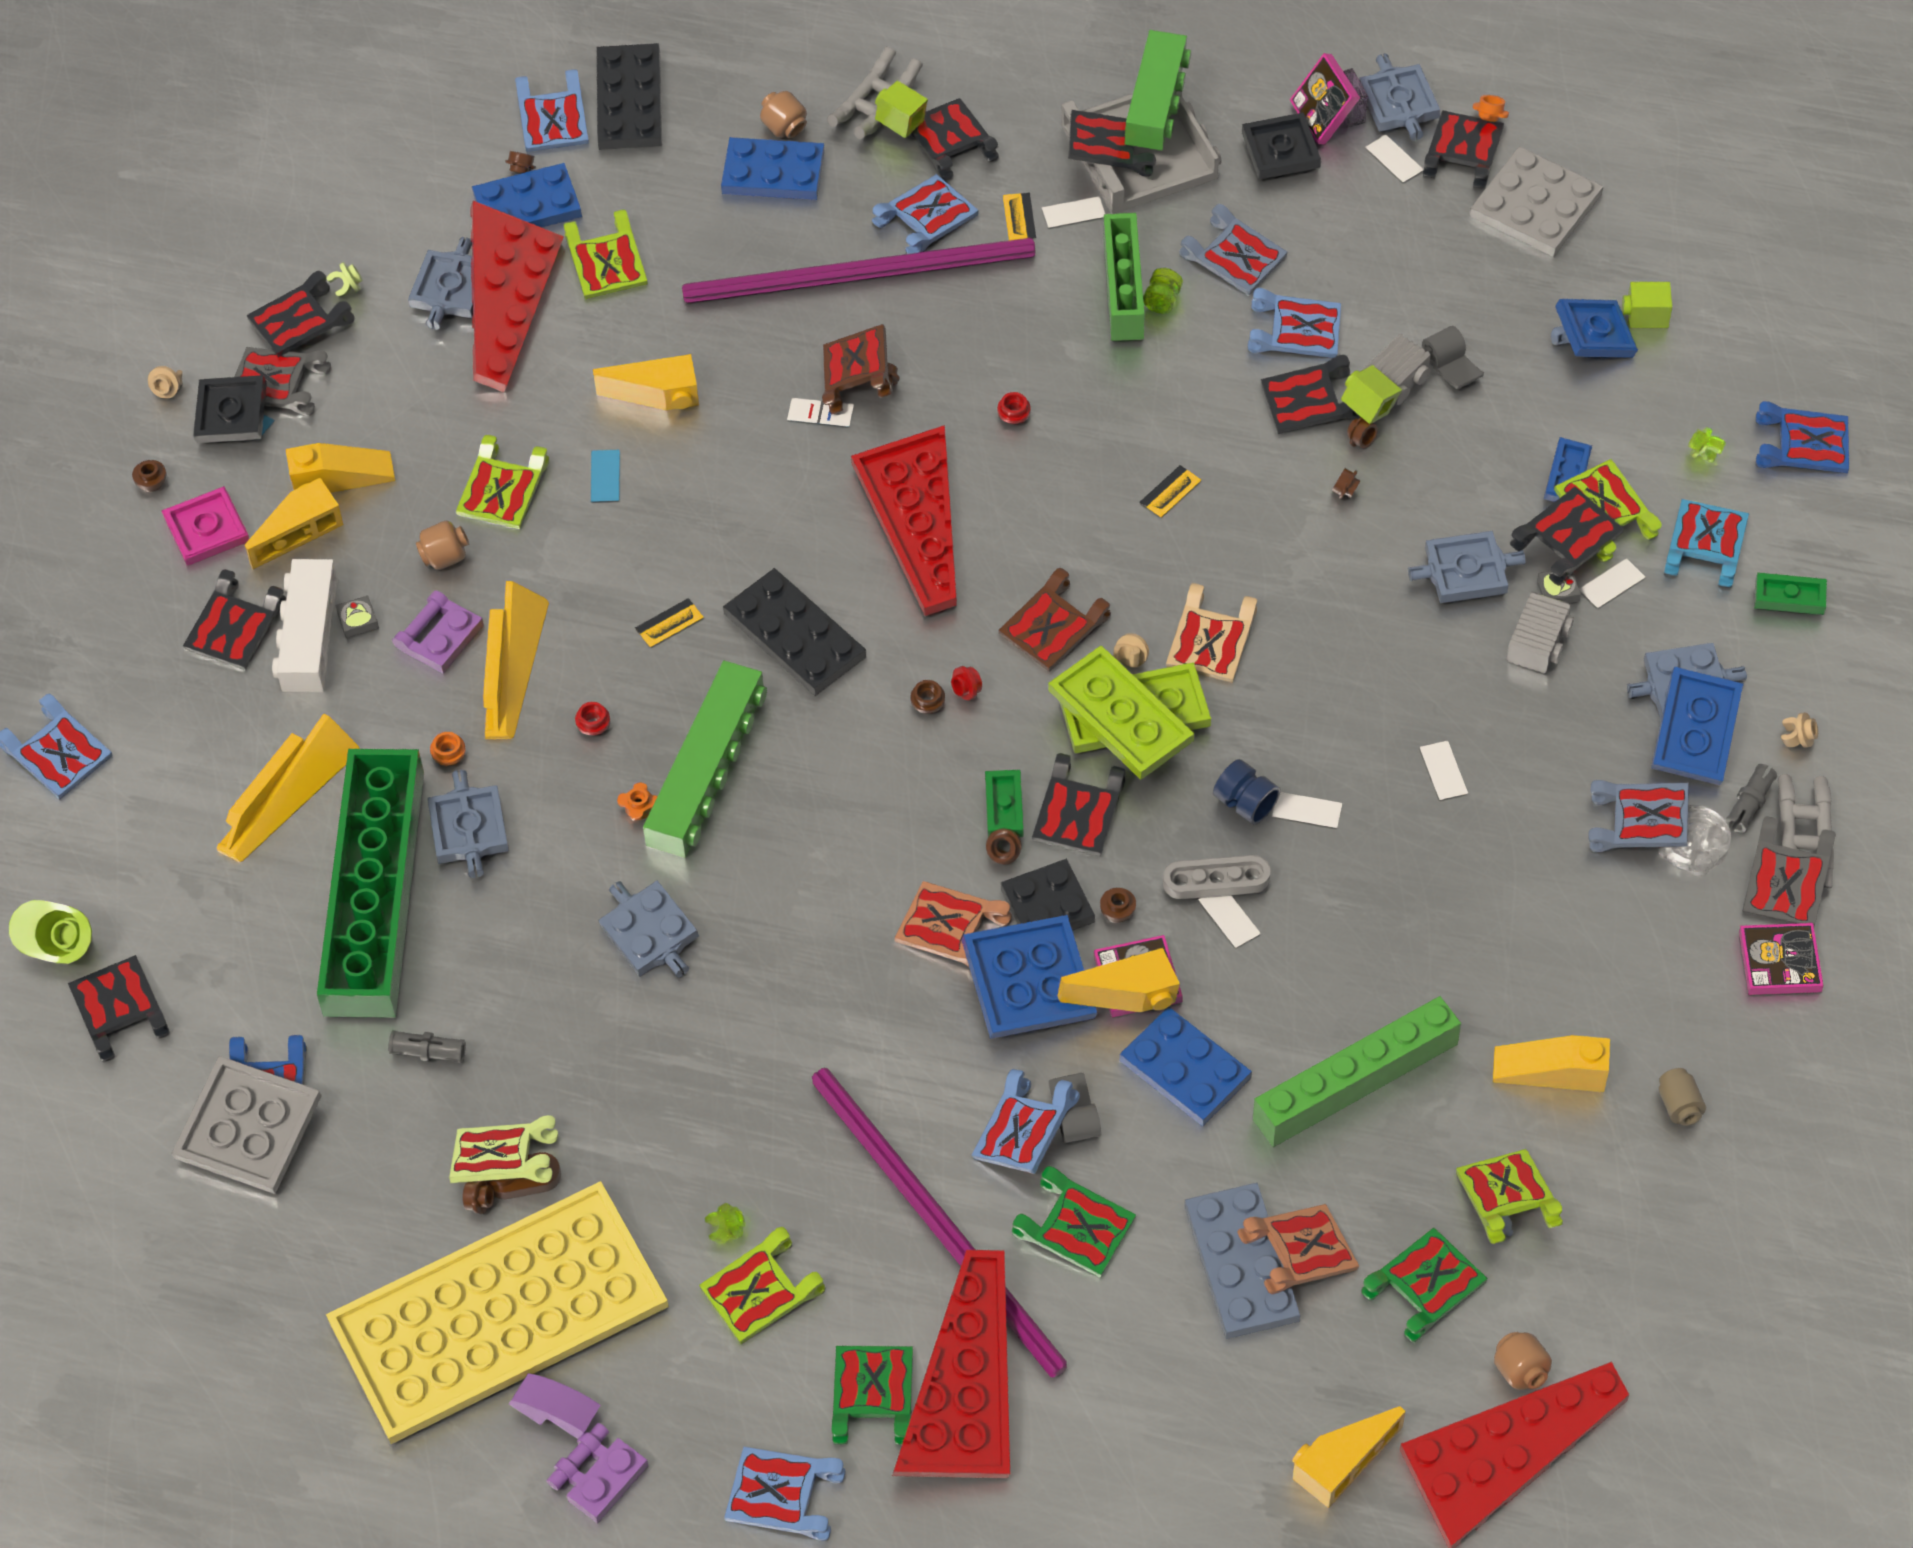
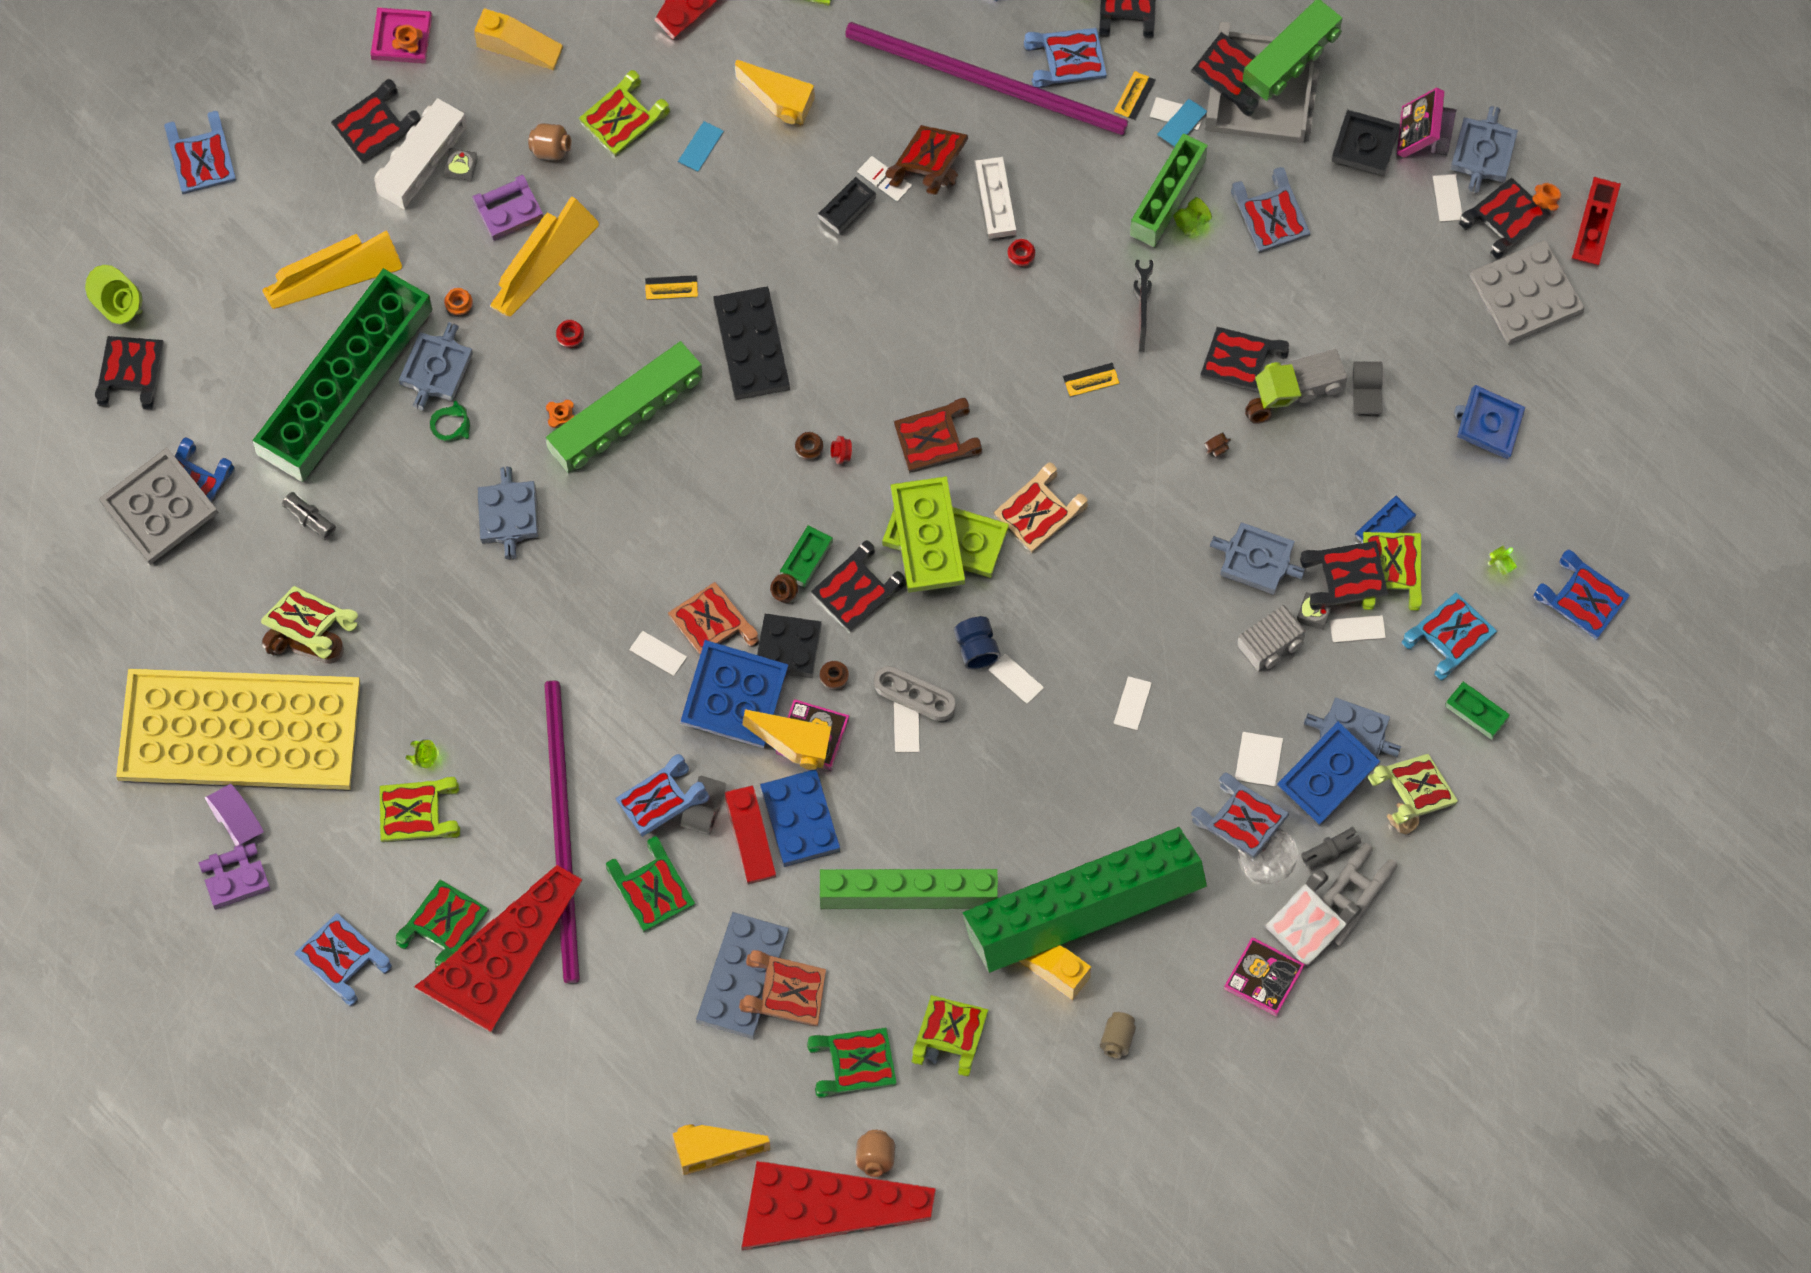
camera: 30 degrees right, 10 degrees up
yellow slope [245,478,344,569] -> none
red wing [851,425,957,616] -> none
tan plate [1113,633,1149,668] -> none
medium blue flag [1248,288,1341,358] -> none
lime brick [1622,282,1673,328] -> none
none -> orange plate [392,25,423,53]
none -> green piece [430,401,470,442]
none -> white sticker [629,631,687,676]
none -> red slope [725,785,776,884]
none -> black plate [818,177,876,234]
none -> green brick [962,827,1207,973]
none -> white plate [975,157,1016,239]
none -> black flag [1133,260,1154,352]
none -> dark azure sticker [1157,99,1207,147]
none -> white sticker [1235,732,1283,786]
none -> yellowish green flag [1368,754,1458,825]
none -> red slope [1572,177,1621,265]

